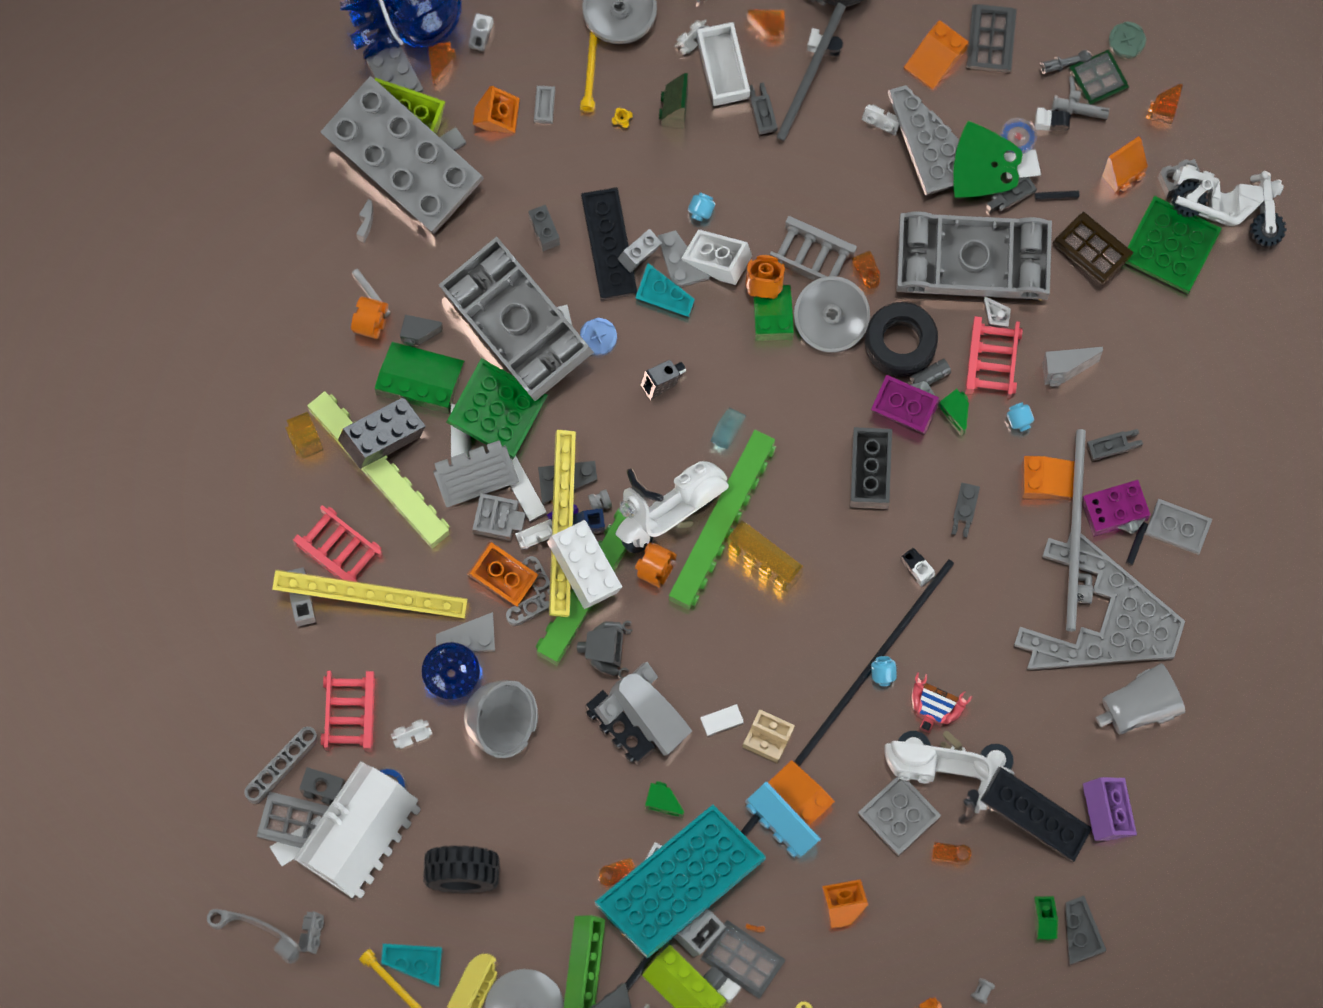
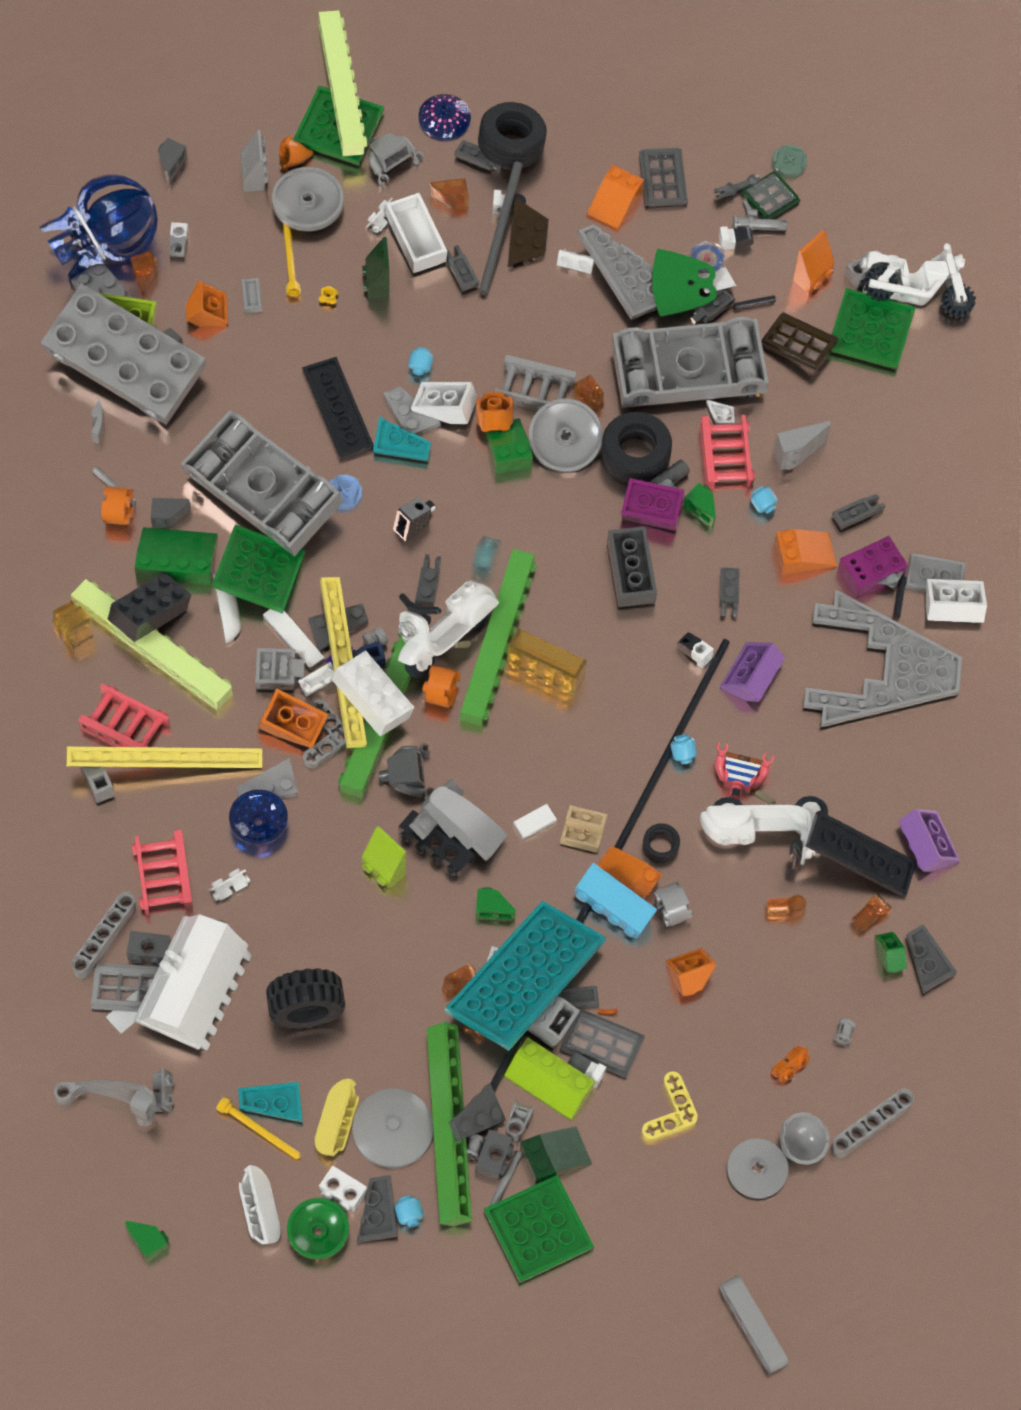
camera: 15 degrees left, 10 degrees down
light grey hinge [433,440,519,507] -> none
light grey piece [464,680,538,758] -> none
dark grey brick [528,204,560,251] -> none
light grey brick [618,229,662,273] -> none
light grey plate [858,776,941,856] -> none
light grey piece [1066,429,1086,631] -> none
light grey piece [1077,573,1093,604] -> none
light grey torso [1096,663,1185,735] -> none
clear orange slope [1148,84,1183,125] -> none
none -> lime slope [362,826,406,890]
none -> dark grey hinge [415,554,441,606]
none -> dark brown wing [507,198,549,267]
none -> dark grey tile [558,986,599,1009]
none -> black tyre [643,823,680,862]
none -> light grey brick [653,881,693,927]
none -> medium lavender slope [720,642,785,702]
none -> clear orange piece [852,893,892,932]
none -> white slope [926,579,987,623]

